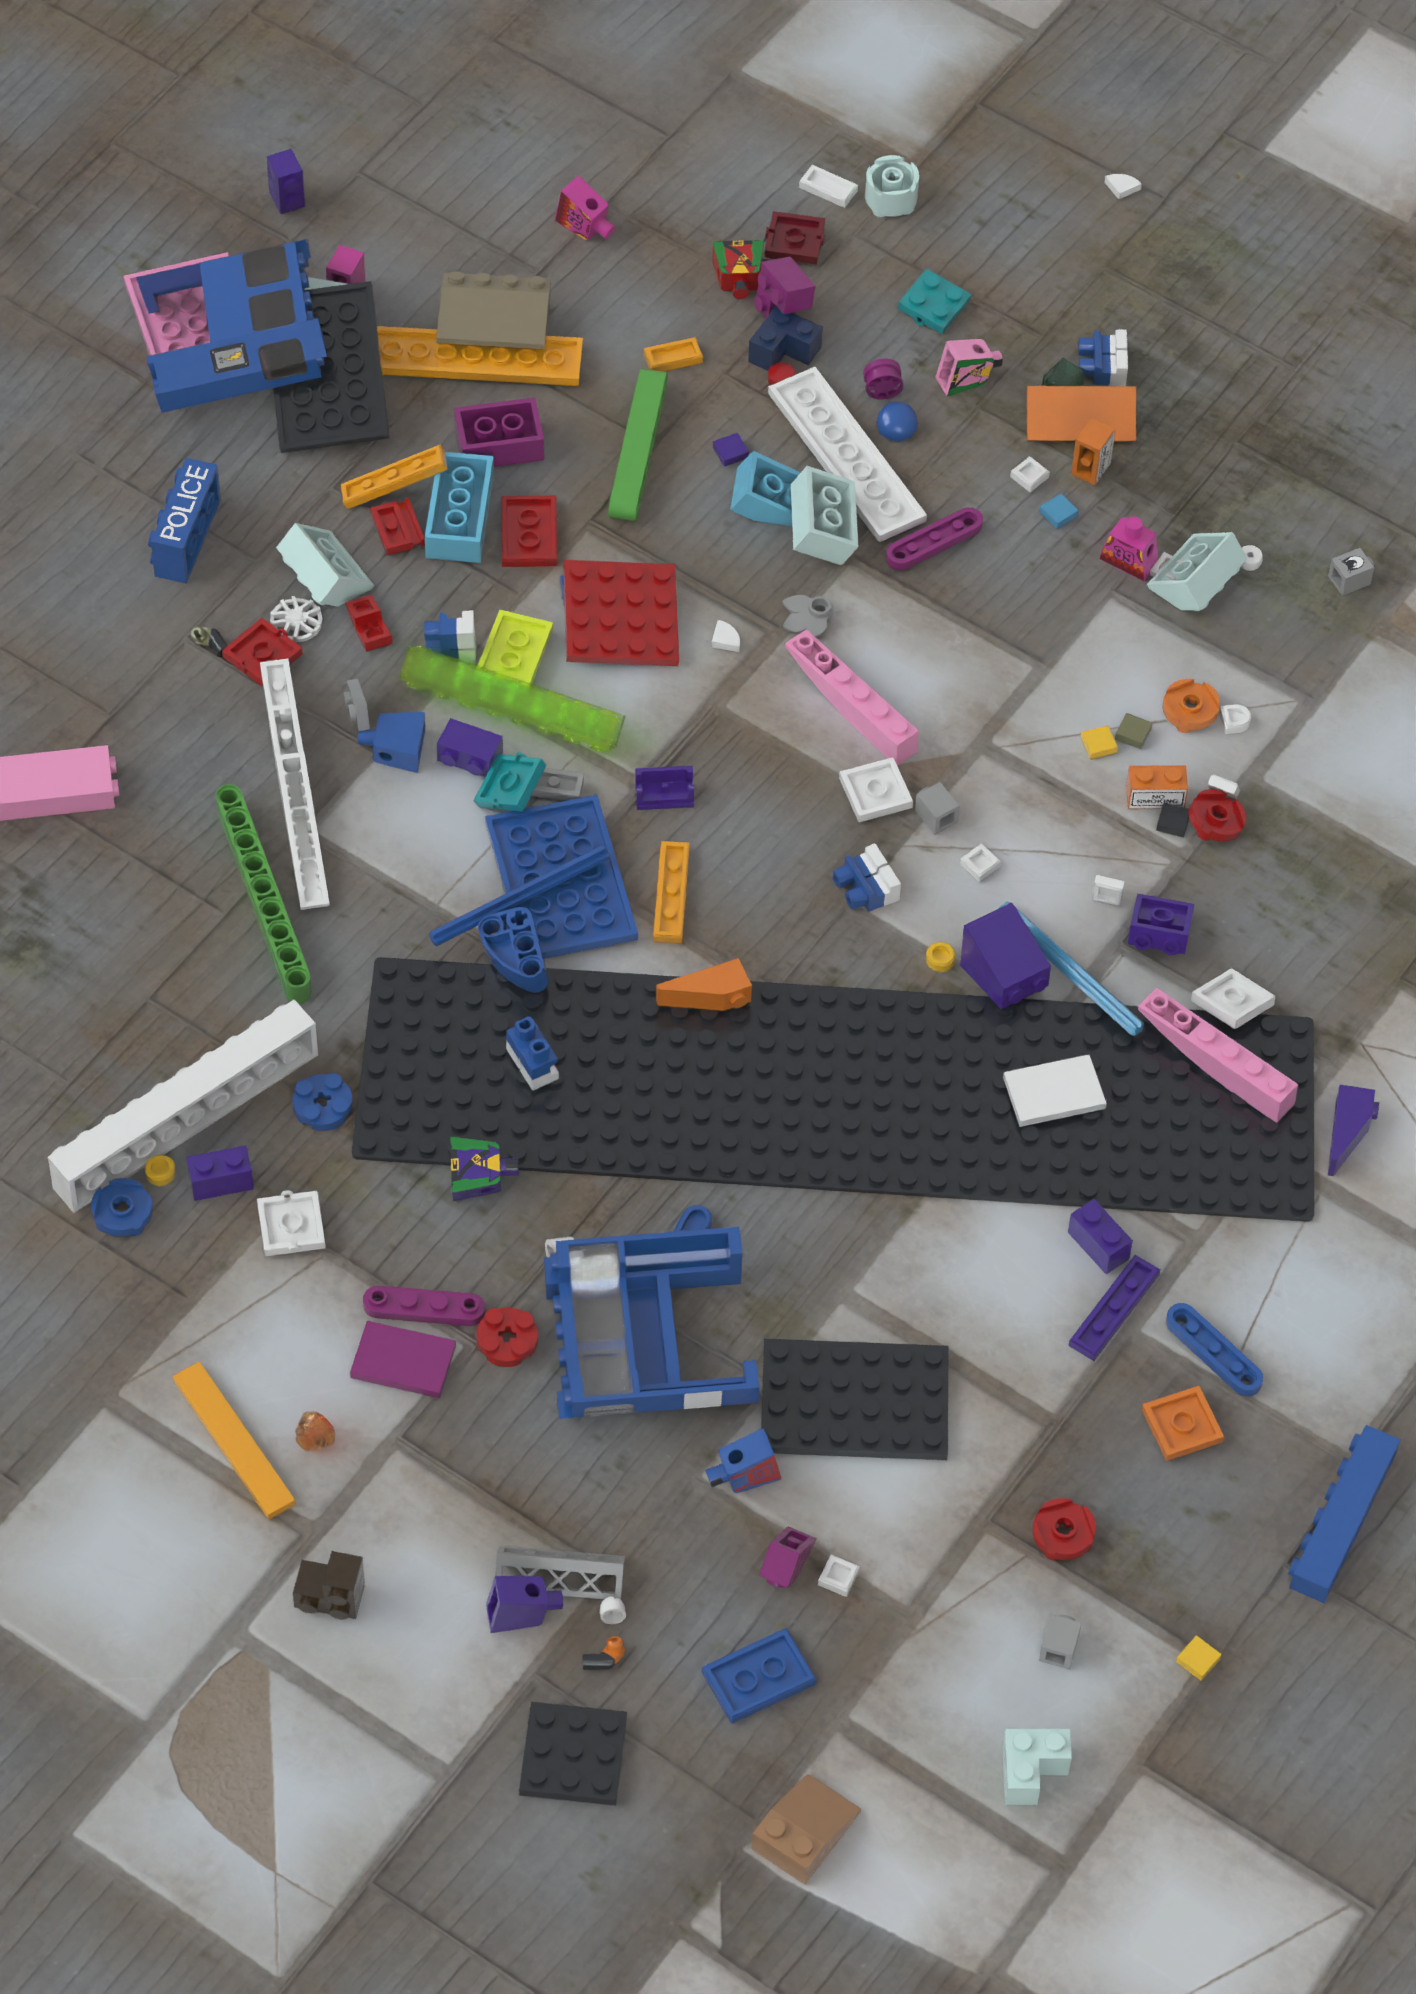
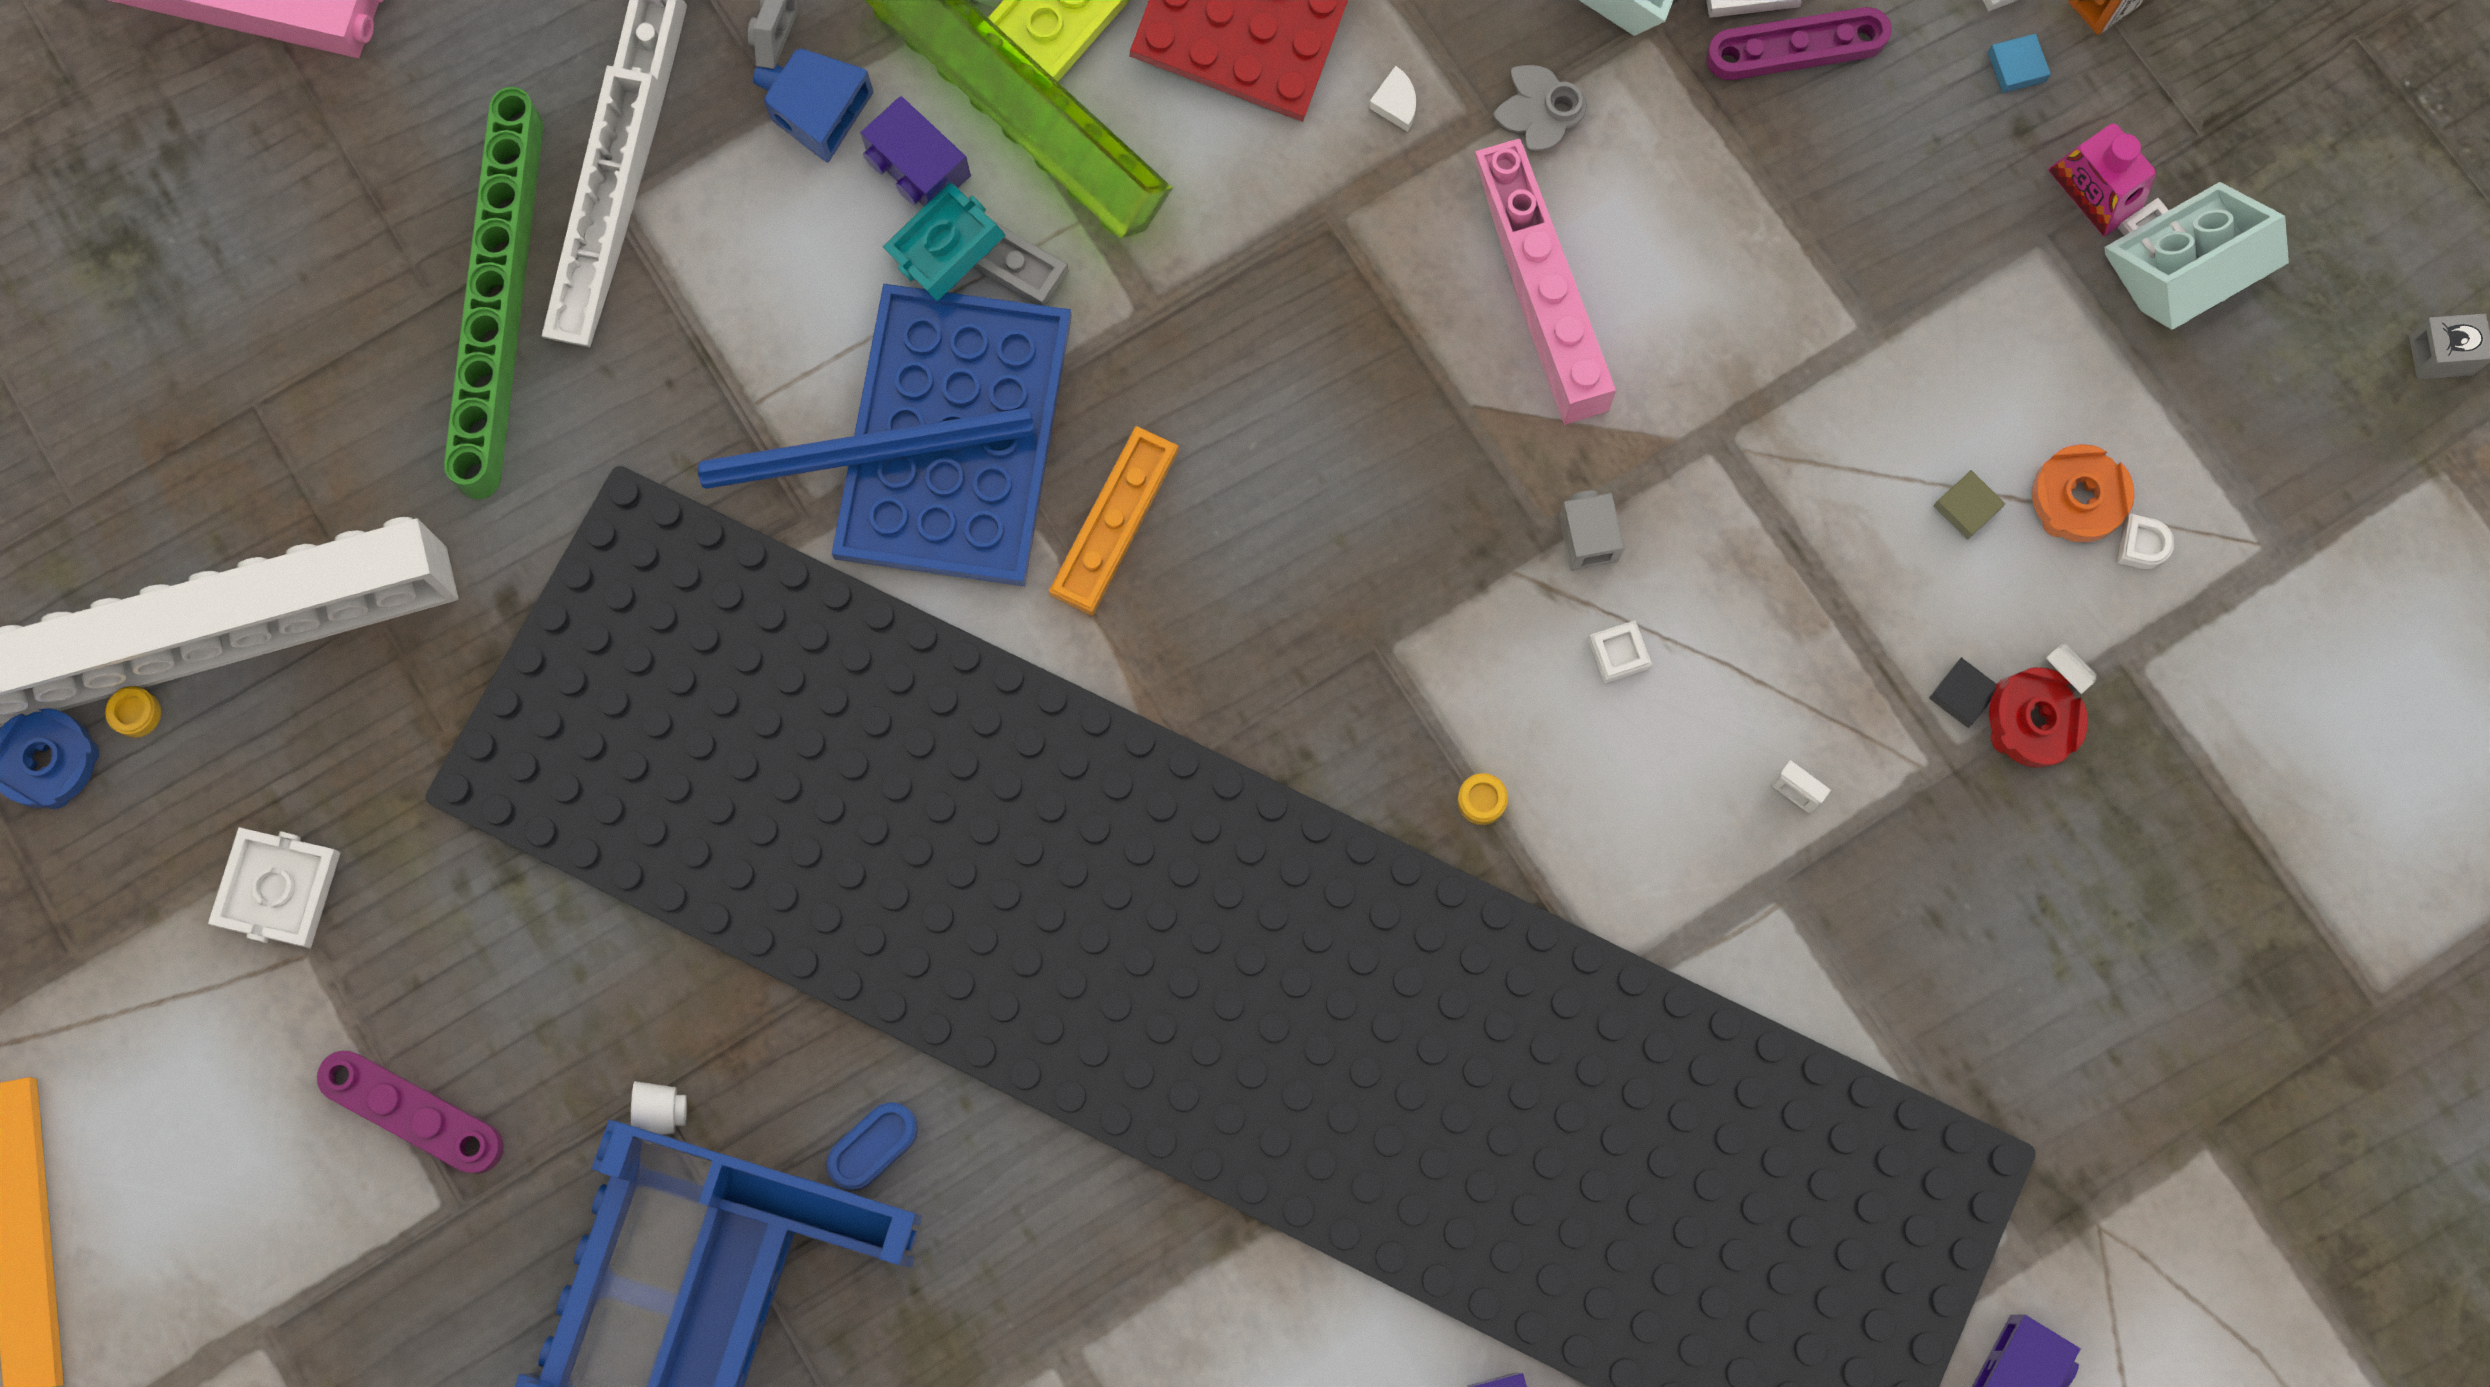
camera: 25 degrees right, 20 degrees up
dark purple brick [187,1145,254,1201] -> none
blue plate [292,1073,353,1131] -> none
clear orange cone [295,1411,336,1452] -> none
magenta tile [350,1321,456,1398] -> none
torso [450,1137,519,1201] -> none
red plate [476,1307,538,1367] -> none
blue beam [478,907,549,993] -> none
blue hips [506,1017,559,1091] -> none
dark purple hinge [635,766,694,810] -> none
orange slope [656,958,752,1011] -> none
blue hips [832,843,901,912] -> none
white plate [839,757,913,822] -> none
dark purple slope [960,902,1051,1009] -> none
dark azure axle [999,901,1144,1036] -> none
white tile [1003,1055,1107,1127] -> none
yellow tile [1081,725,1118,760] -> none
orange brick [1126,765,1188,809] -> none
dark purple plate [1127,893,1195,955] -> none
bright pink slope [1138,988,1298,1123] -> none
white plate [1191,968,1275,1029] -> none
white piece [1241,545,1263,571] -> none

